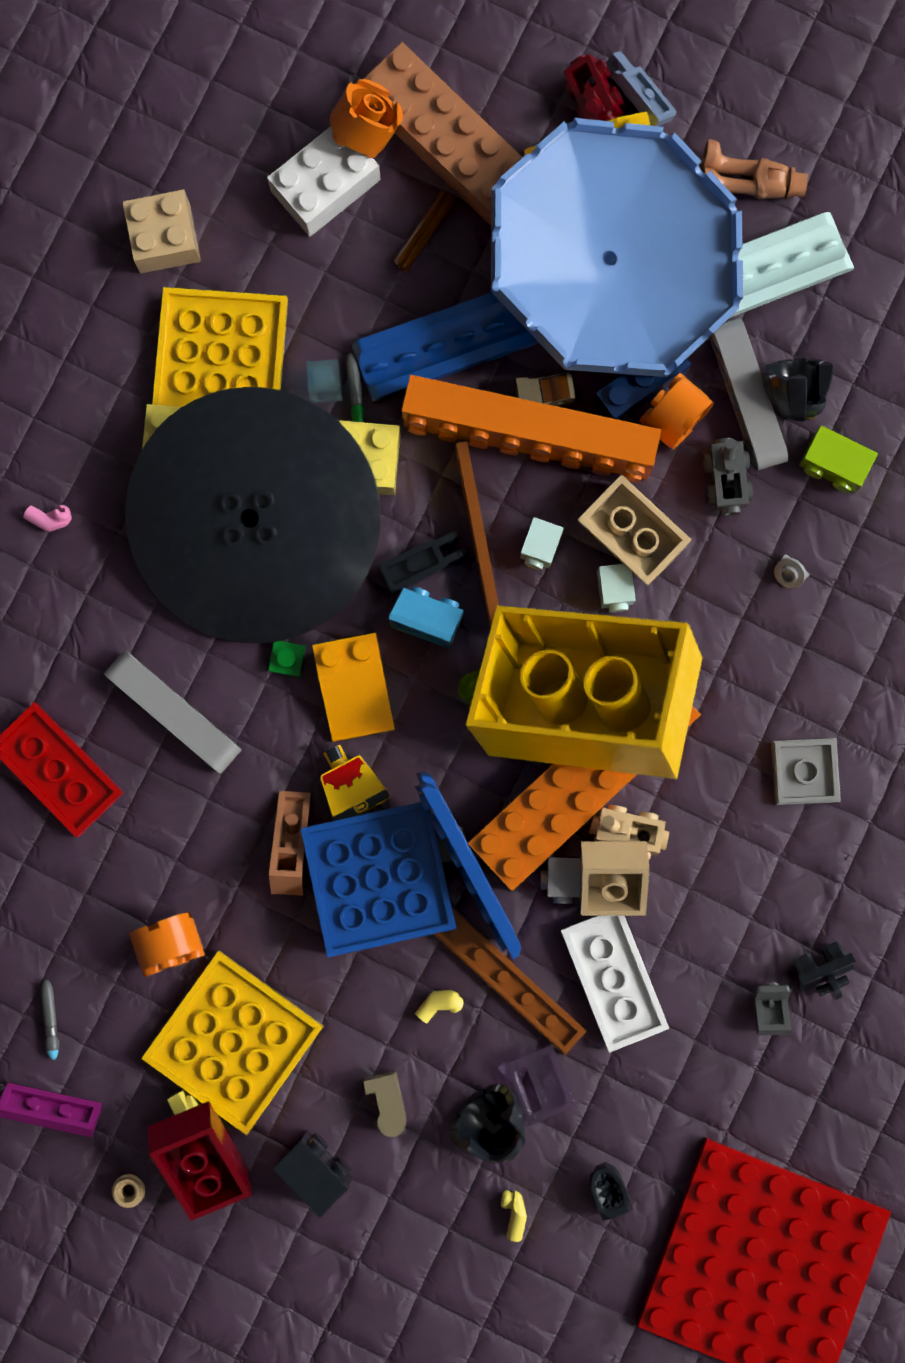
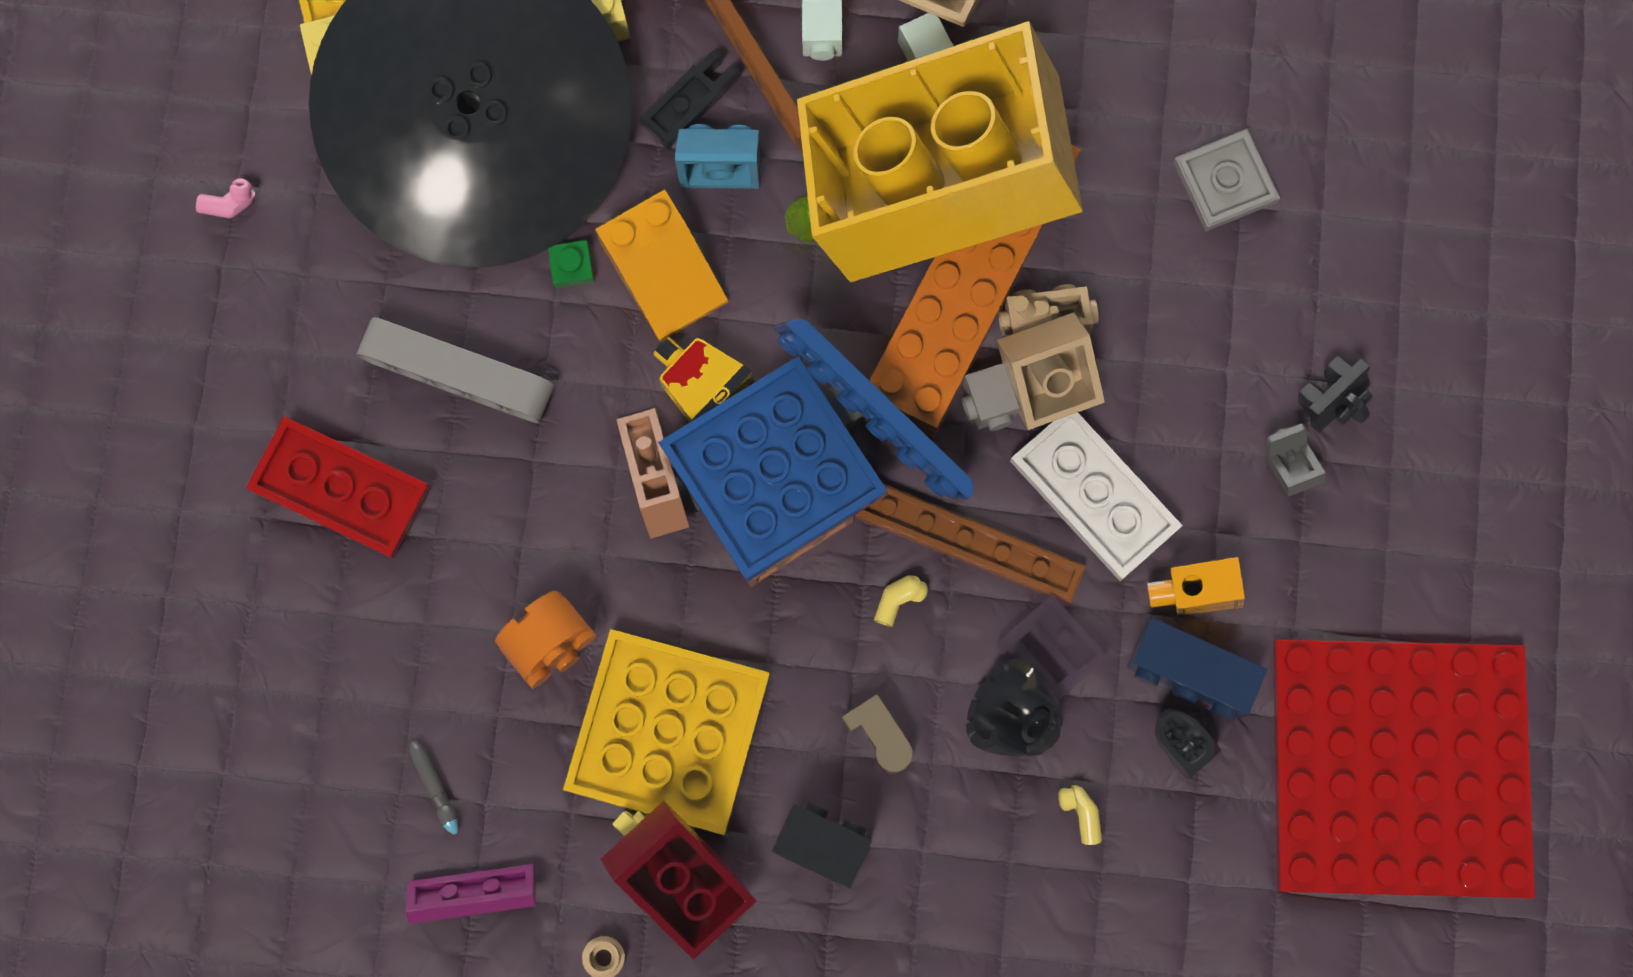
camera: 20 degrees left, 5 degrees down
none -> dark blue brick [1126,618,1268,721]
none -> light orange torso [1147,557,1245,615]

